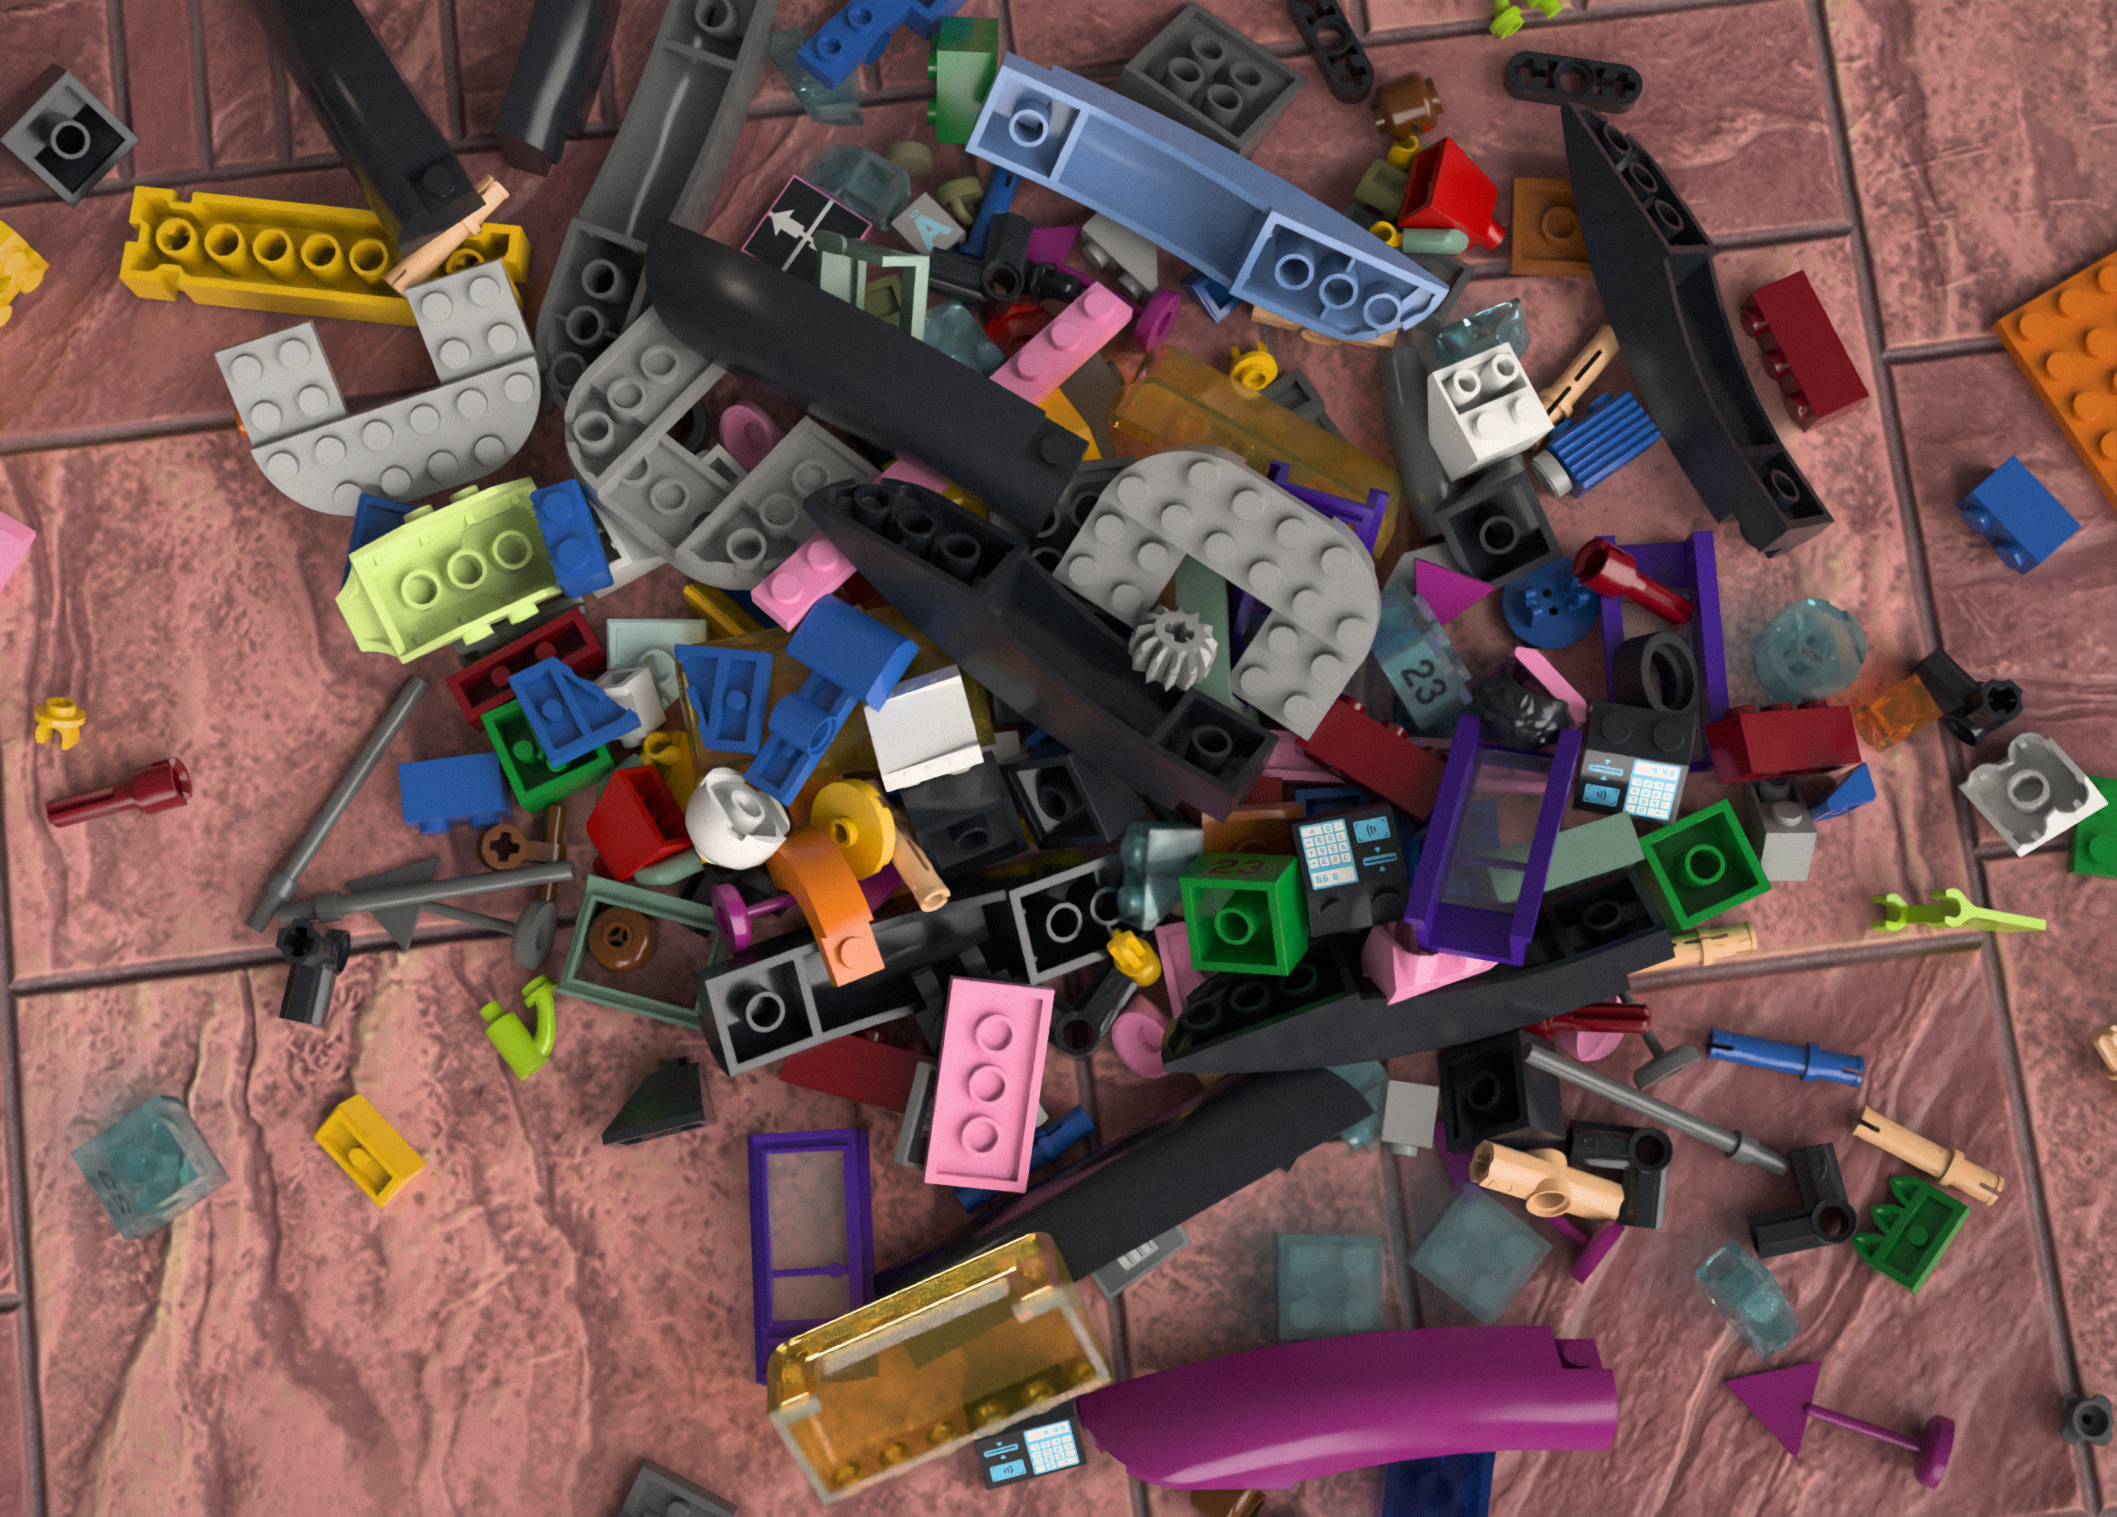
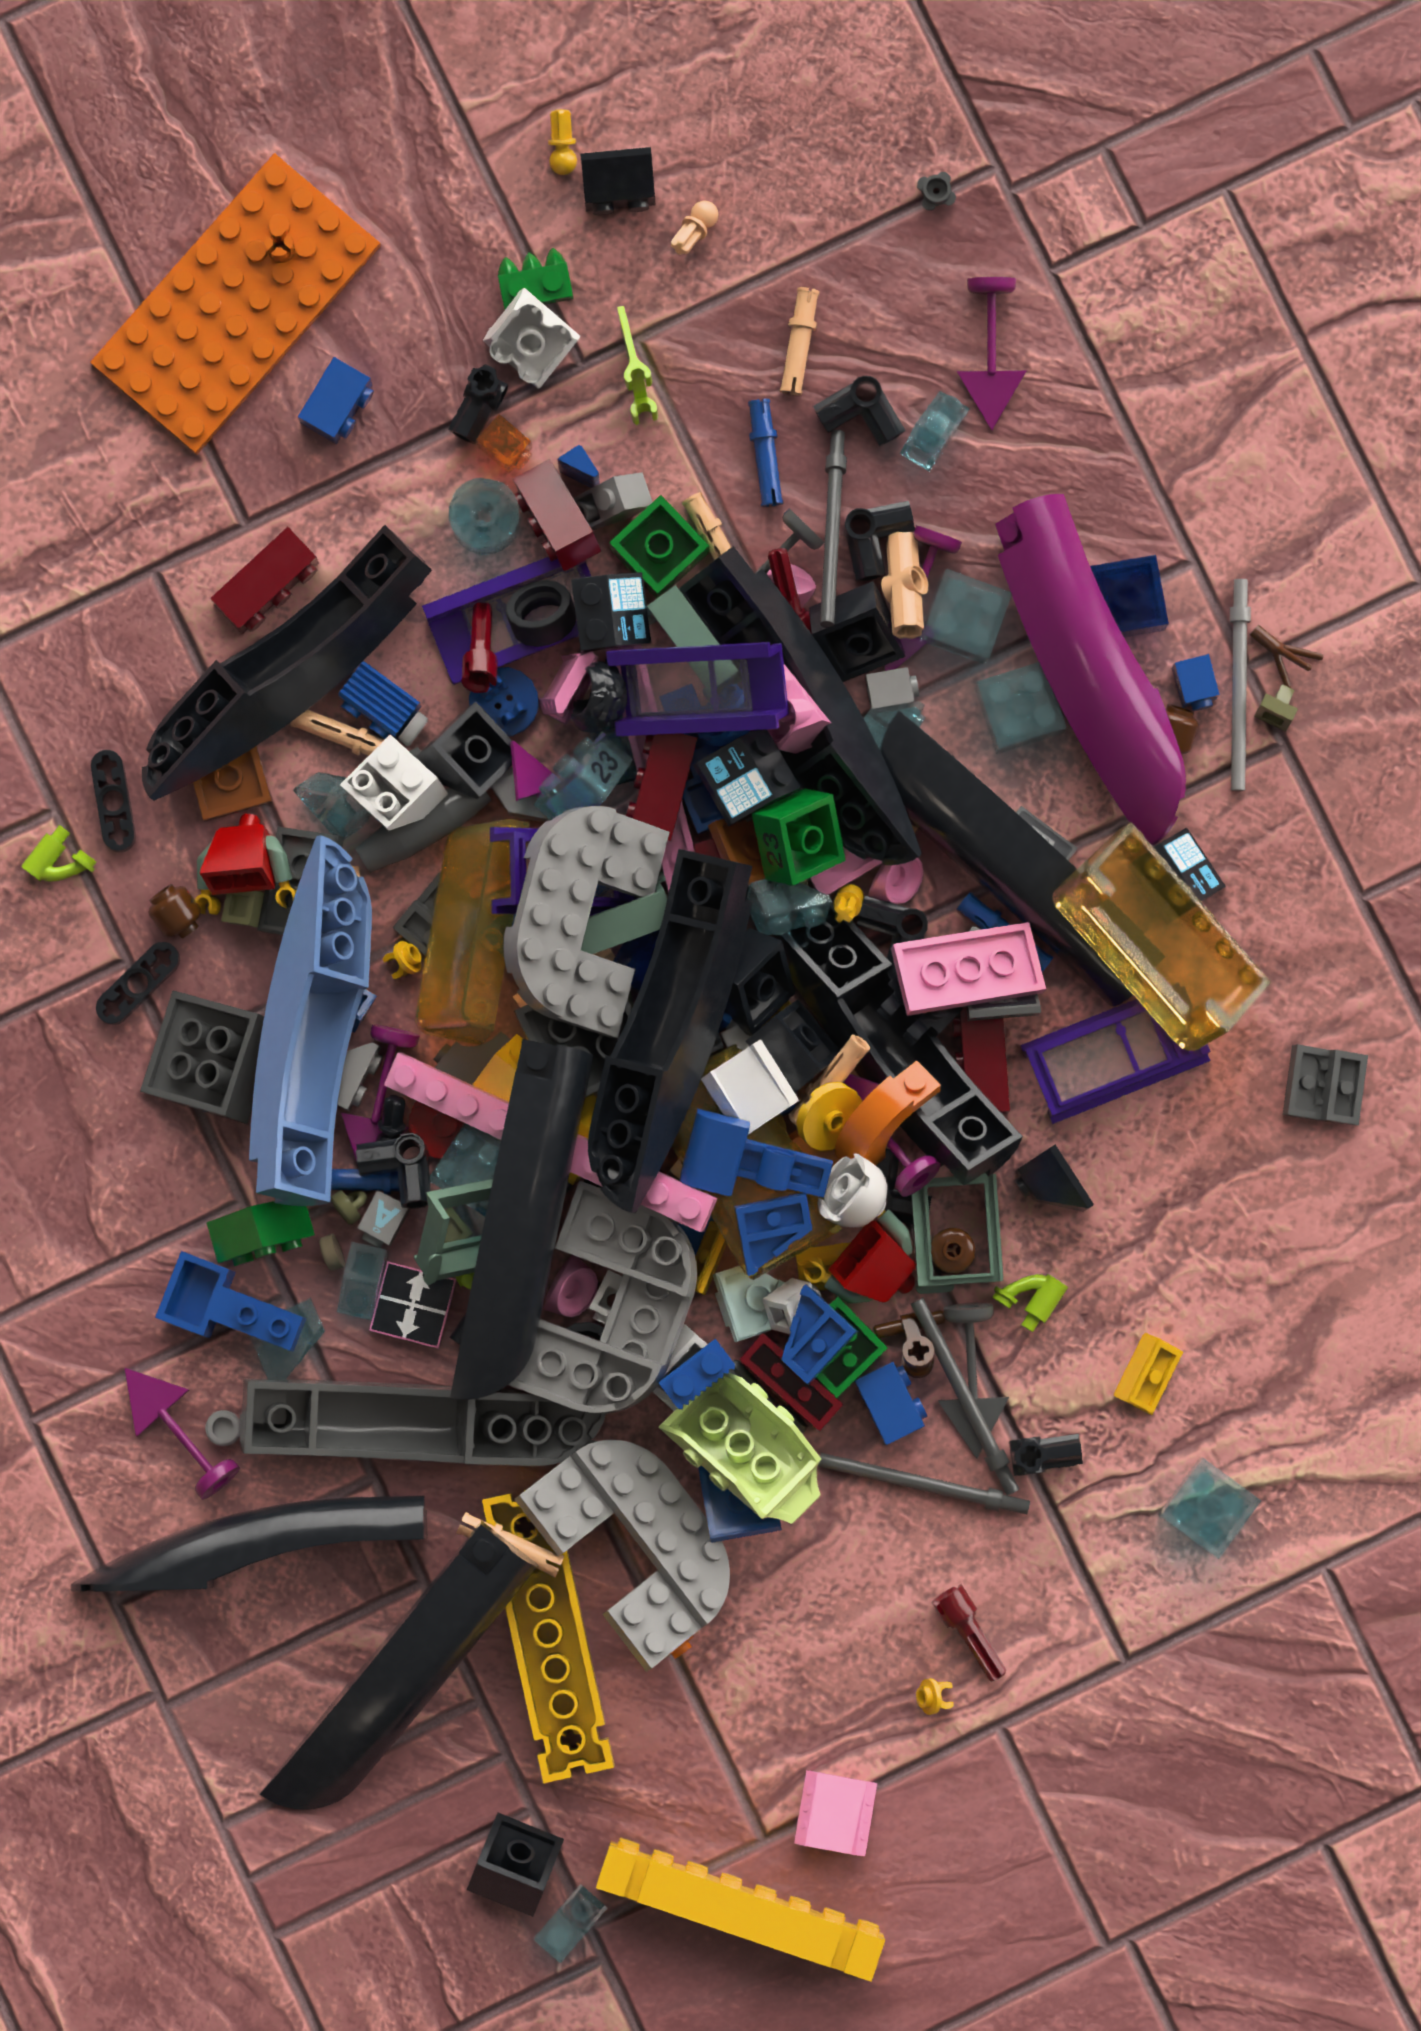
camera: 105 degrees left, 5 degrees up
light grey gear [1127,604,1218,692] -> none
green plate [1851,1176,1971,1296] -> none

